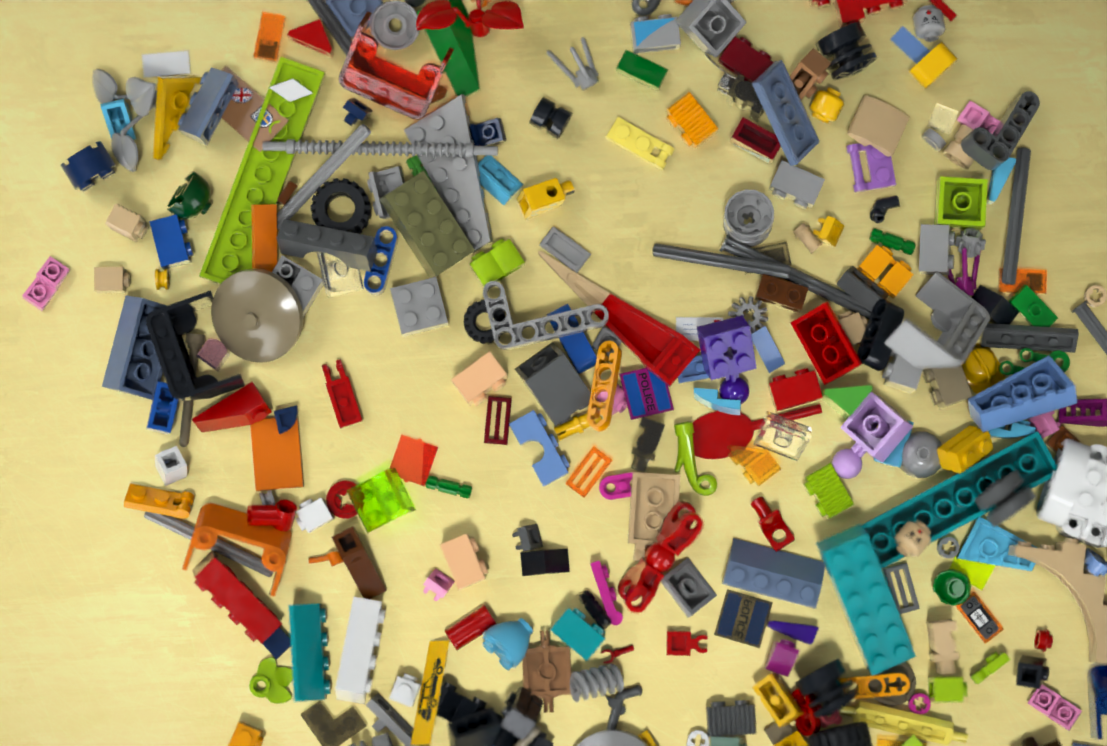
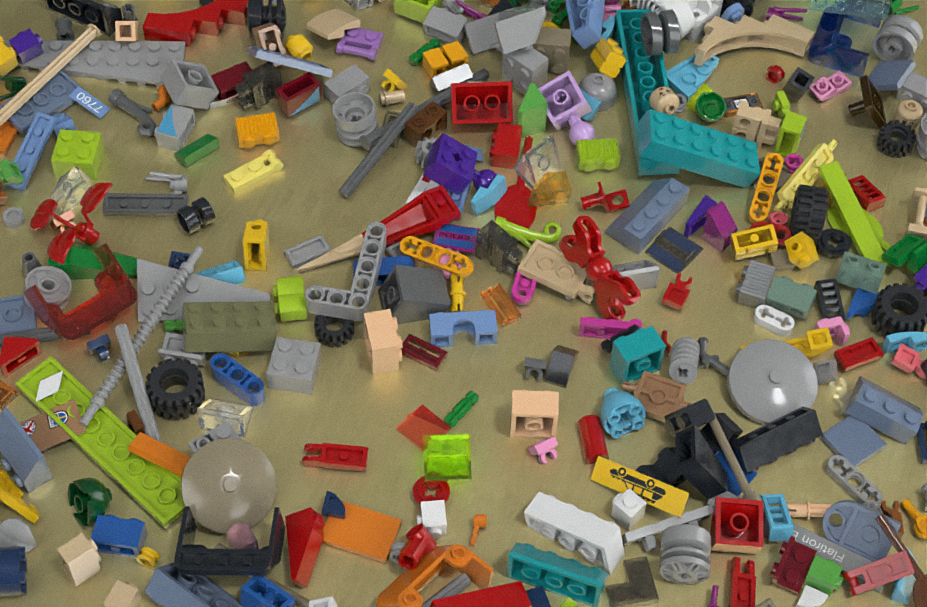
camera: 70 degrees left, 30 degrees down
dark grey arch [277,219,377,272] -> none
reddish brown slope [331,526,387,599] -> none
black wheel [795,658,859,718] -> none
black beam [857,299,904,371] -> none
black arm [870,195,900,223] -> none
none -> dark grey tile [102,193,189,216]

